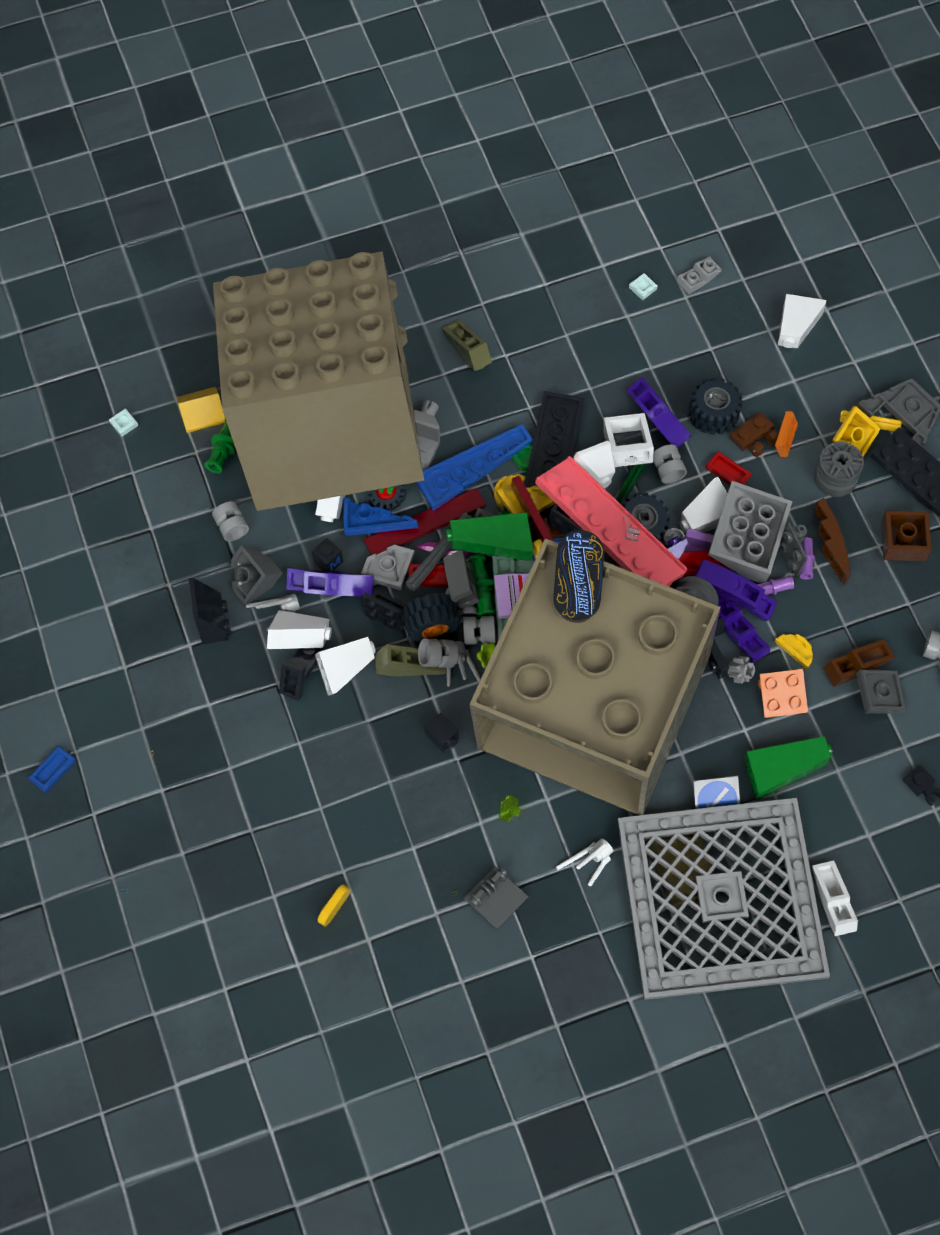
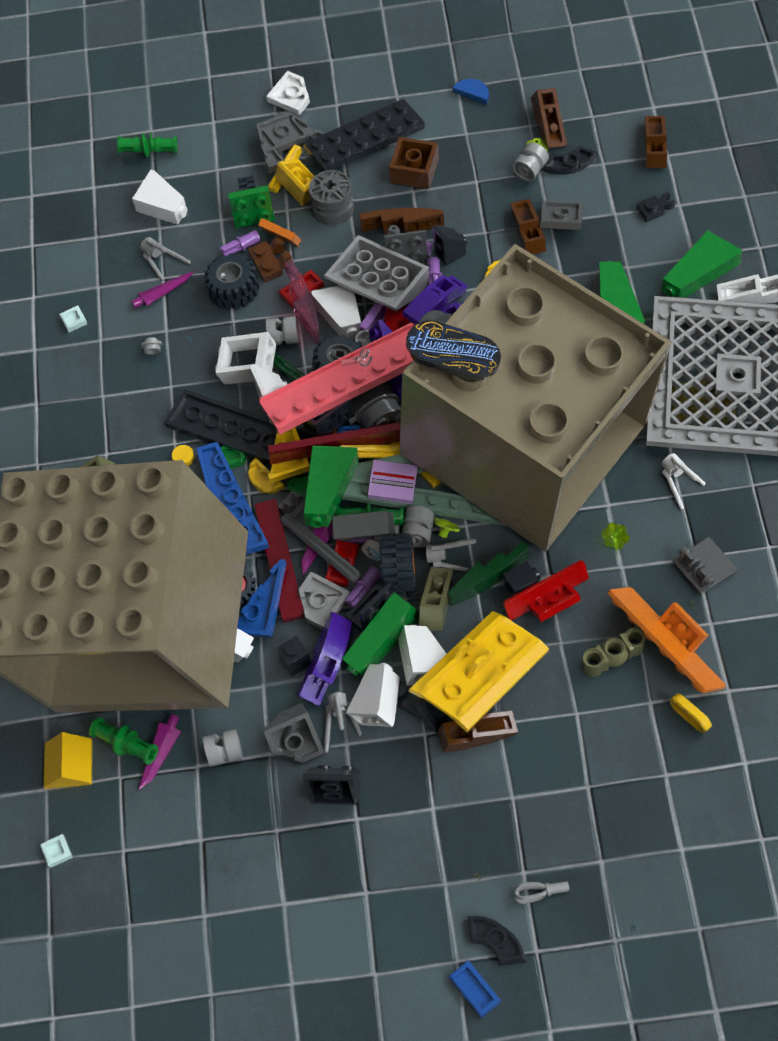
camera: 70 degrees left, 5 degrees down
light grey wheel [418,639,458,668] -> none
dark purple slope [627,377,691,448] -> none
light grey slope [676,256,722,294] -> none
none -> green piece [117,132,178,158]
none -> magenta bar [131,271,194,308]
none -> magenta bar [138,714,181,790]
none -> light grey plant [140,237,191,280]
none -> light grey plate [141,337,162,355]
none -> yellow tile [172,445,195,466]
none -> medium lavender axle [220,230,261,256]
none -> green plate [228,175,275,229]
none -> clear pink slope [285,260,320,344]
none -> green slope [342,592,420,676]
none -> medium lavender axle [345,567,381,608]
none -> yellow hinge [409,611,549,732]
none -> black slope [432,225,467,266]
none -> reddish brown slope [437,711,518,753]
none -> dark green slope [447,542,529,606]
none -> black tile [468,916,526,966]
none -> red bracket [503,560,589,622]
none -> light grey piece [514,881,569,904]
none -> olive piece [582,627,646,677]
none -> orange bracket [608,587,726,693]
none -> green slope [662,230,742,298]

